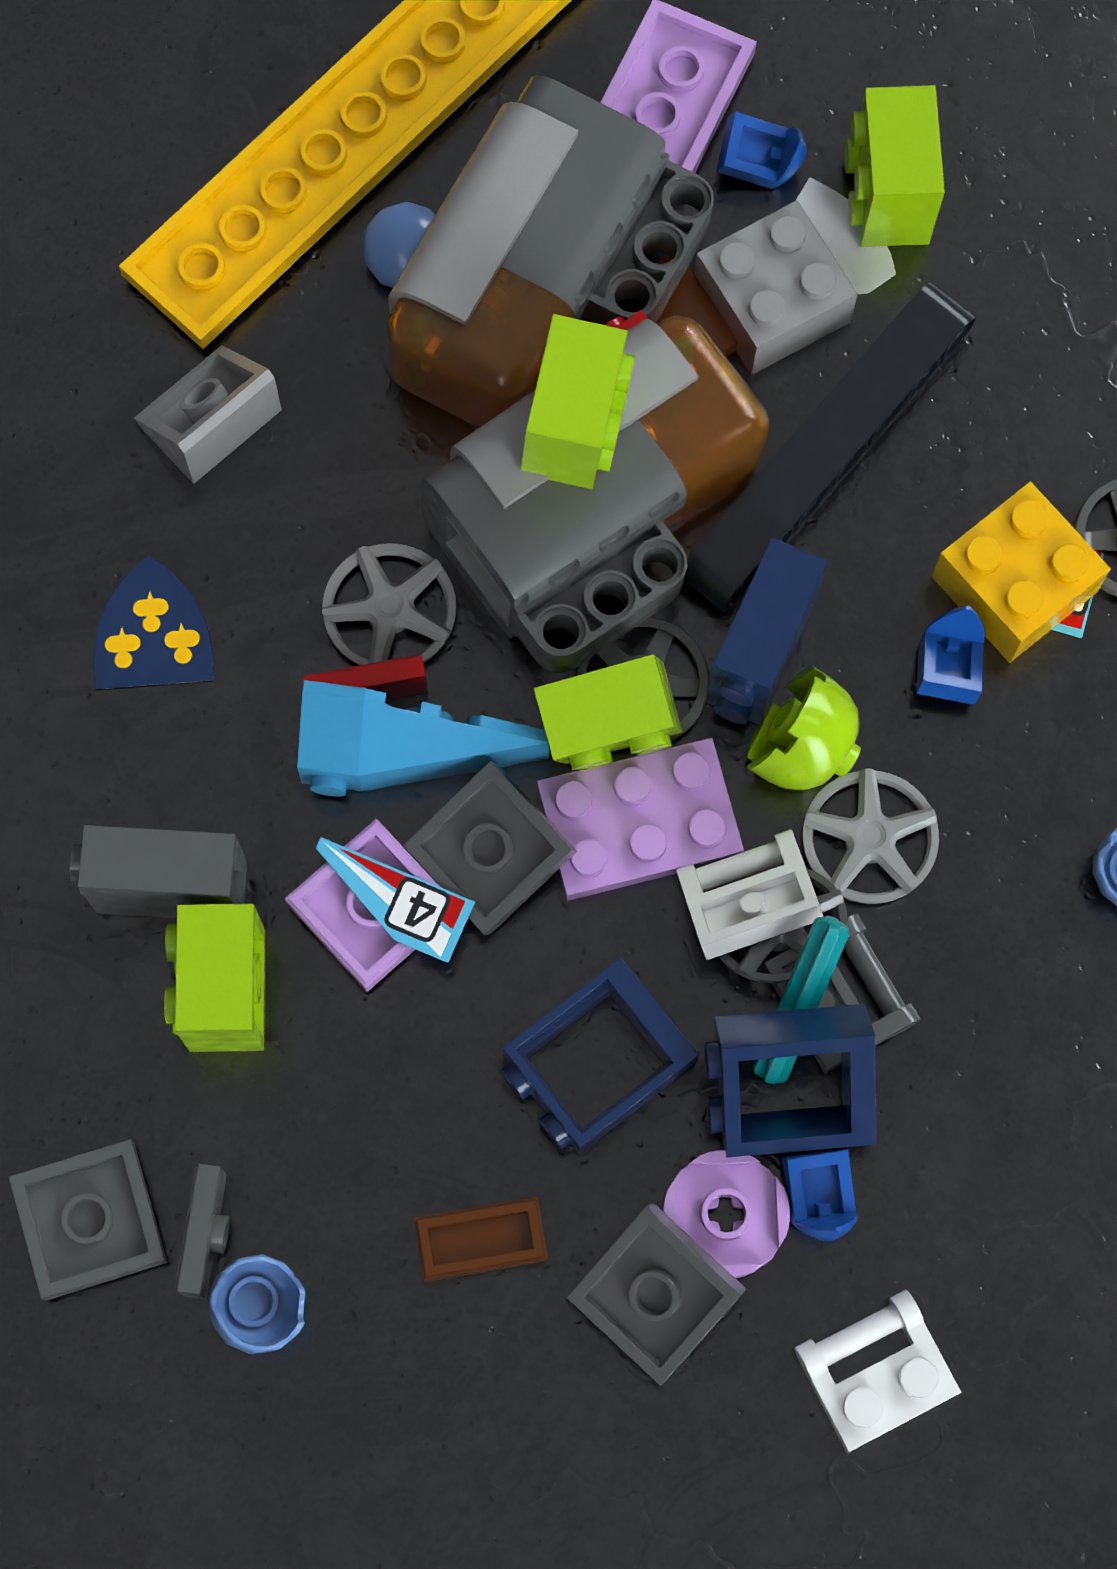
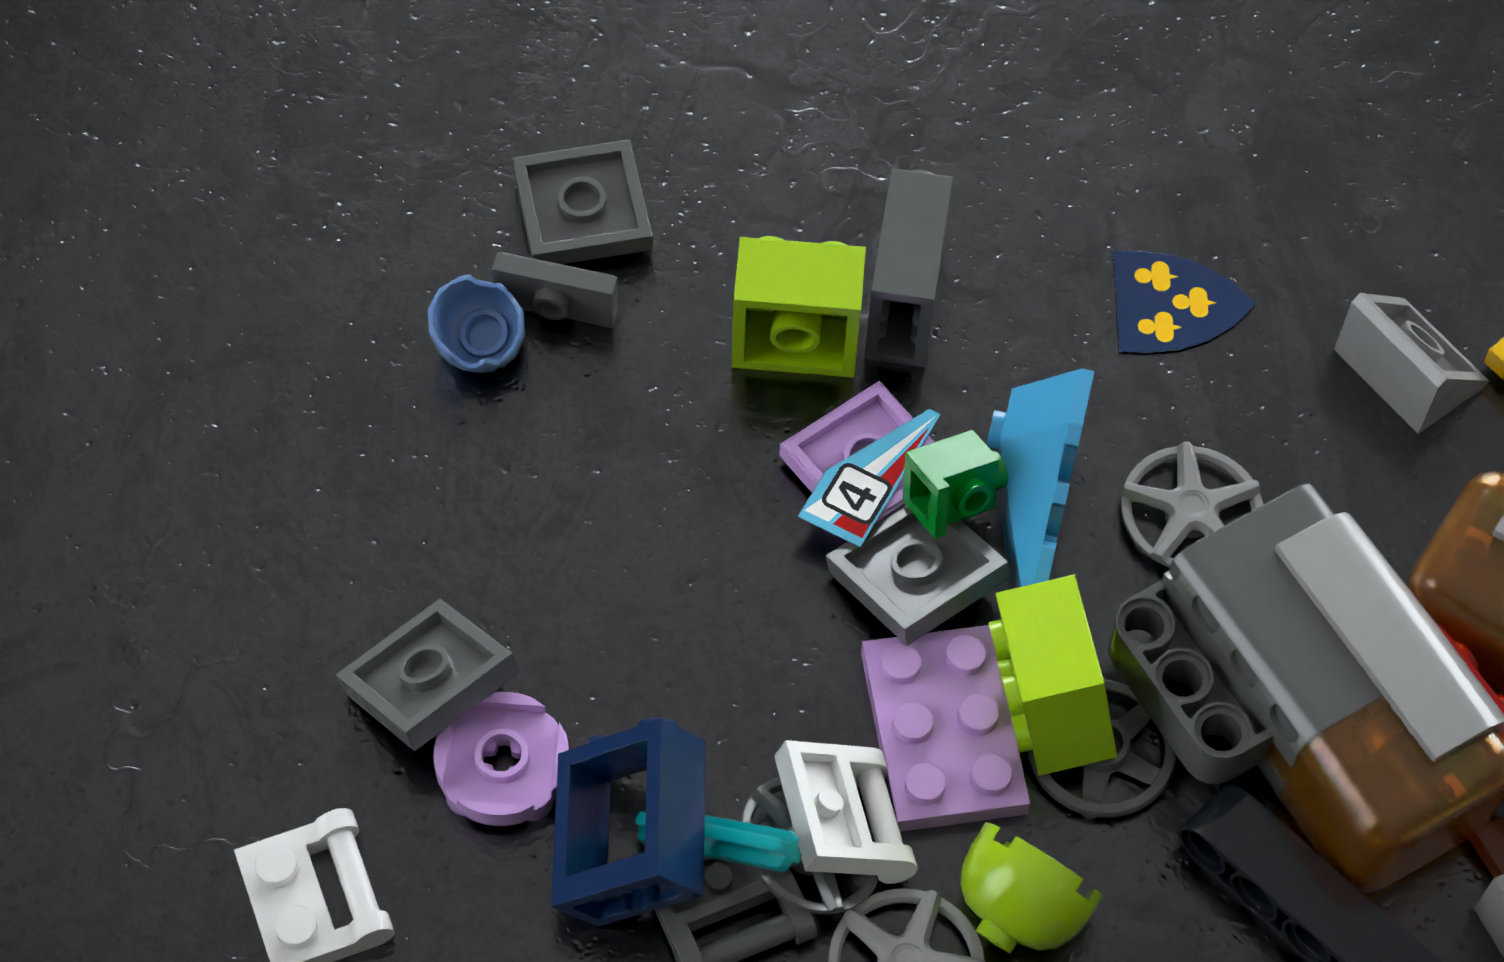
camera: 95 degrees right, 15 degrees down
red tile [302,654,428,701] -> none
reddish brown tile [414,1196,548,1282] -> none
dark blue window [501,957,699,1155] -> none
lime brick [521,314,635,489] -> none
dark blue brick [706,537,828,725] -> none
blue plate [781,1147,858,1241] -> none
none -> green brick [902,430,1008,539]

